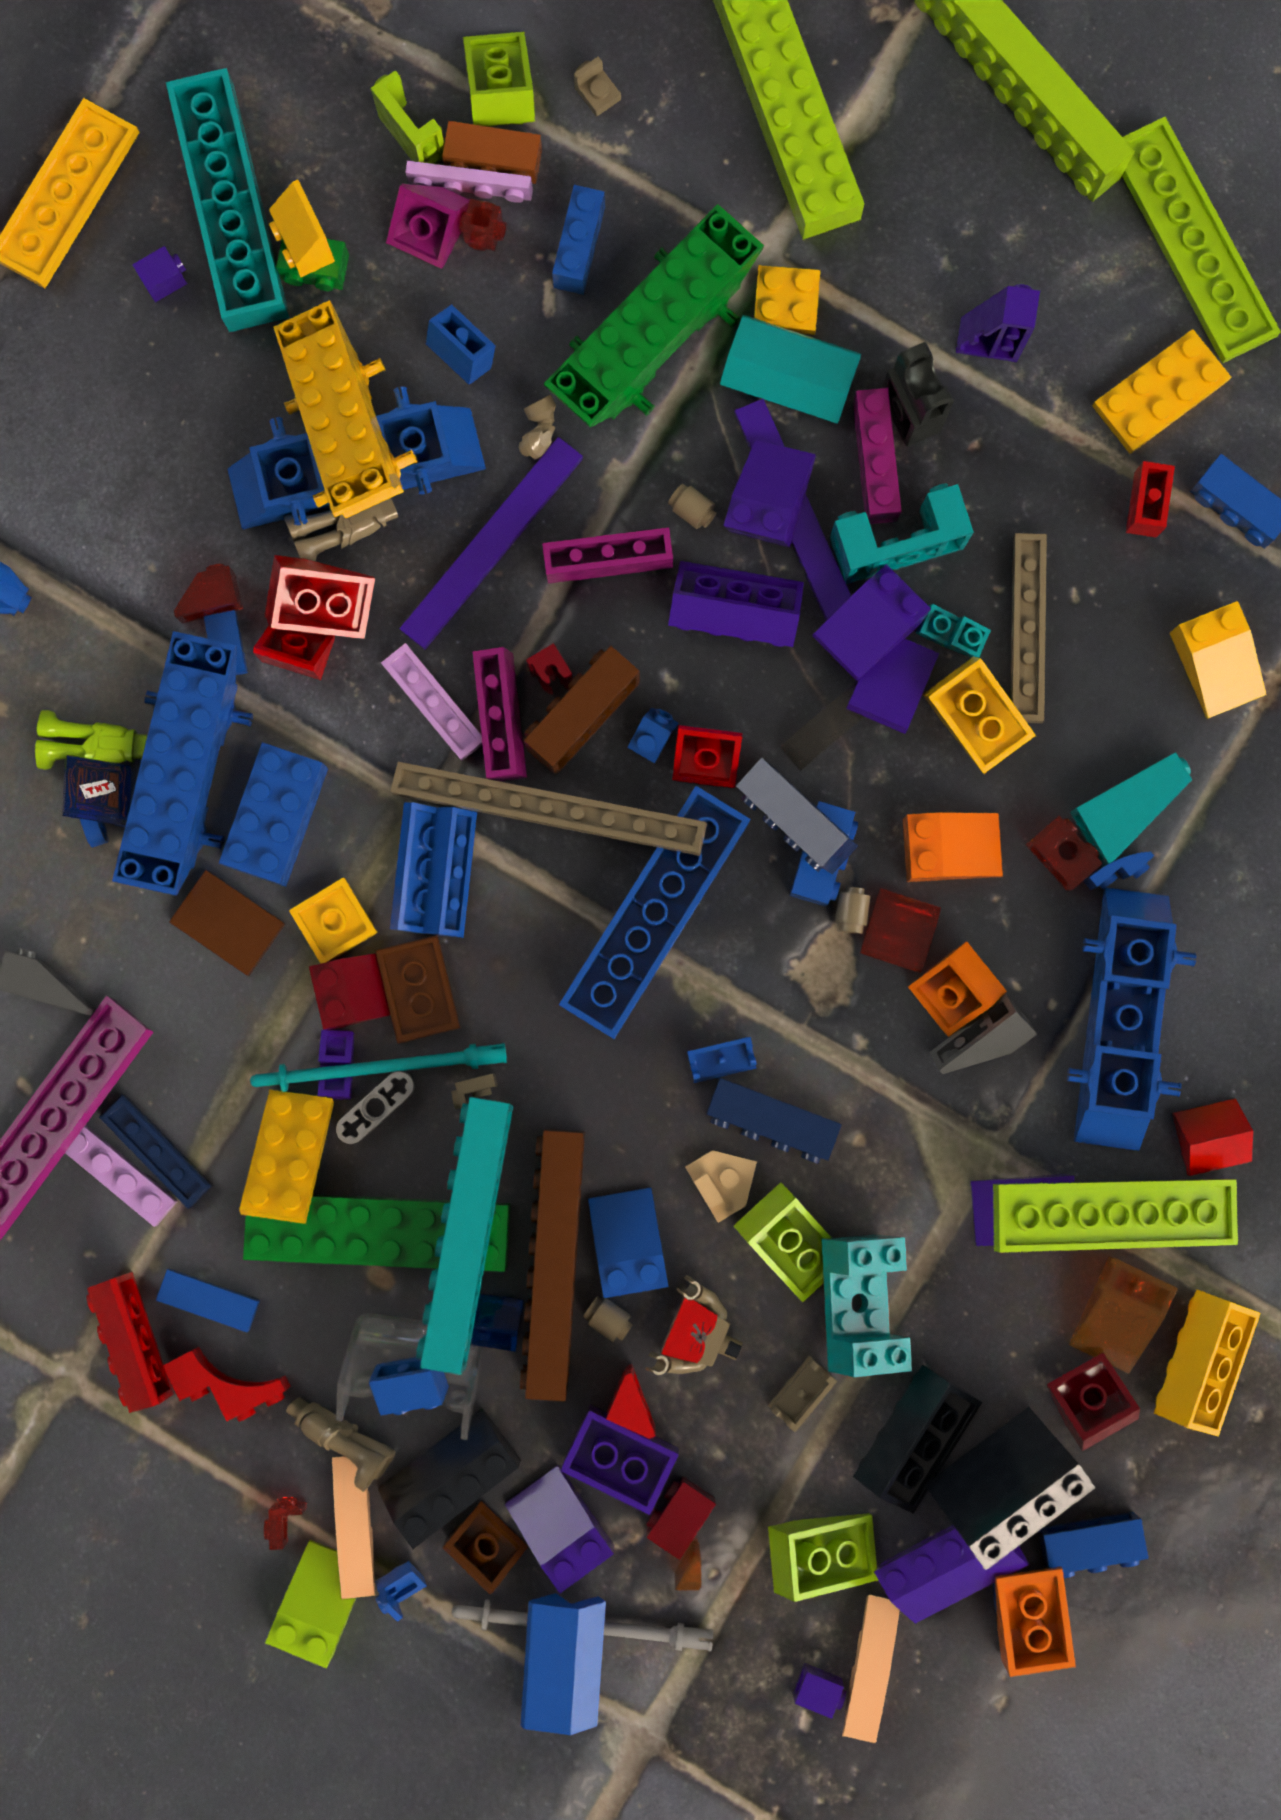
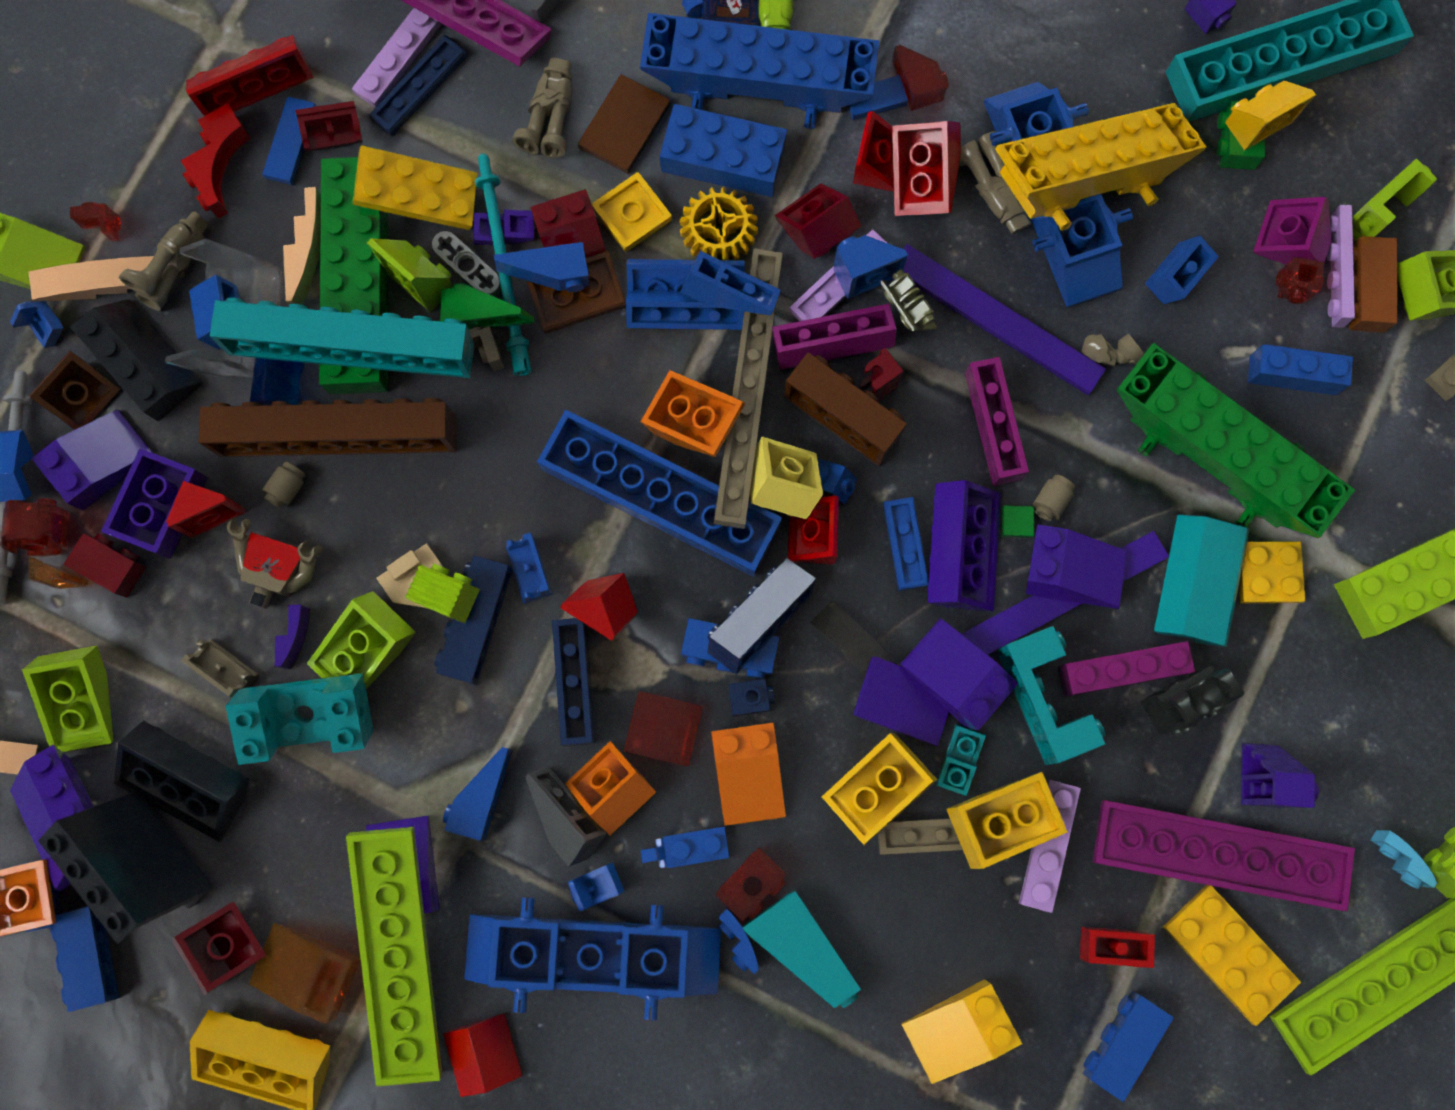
camera: 85 degrees right, 5 degrees down
blue slope [588,1187,668,1298] -> none
dark tan brick [835,887,870,934] -> none
none -> clear red brick [0,498,70,557]
none -> dark purple slope [274,604,310,669]
none -> light nougat slope [283,187,321,305]
none -> dark red hinge [295,101,363,152]
none -> lime slope [367,238,453,313]
none -> lime brick [405,563,480,623]
none -> green slope [440,284,534,330]
none -> blue slope [443,747,513,841]
none -> blue slope [494,242,589,292]
none -> dark tan piece [512,58,573,158]
none -> dark blue brick [552,618,596,747]
none -> red slope [560,573,638,641]
none -> blue bracket [568,862,625,911]
none -> orange slope [640,370,745,457]
none -> blue hinge [640,827,729,868]
none -> yellow gear [680,186,758,260]
none -> blue slope [681,251,781,316]
none -> dark blue brick [728,679,775,717]
none -> light yellow brick [750,437,823,519]
none -> dark red slope [775,183,861,259]
none -> blue slope [833,235,908,300]
none -> olive hinge [880,270,937,331]
none -> blue tile [883,497,929,591]
none -> yellow slope [946,772,1068,869]
none -> green tile [1002,505,1034,538]
none -> lavender plate [1019,780,1081,913]
none -> magenta plate [1092,800,1355,912]
none -> medium azure slope [1370,830,1437,889]

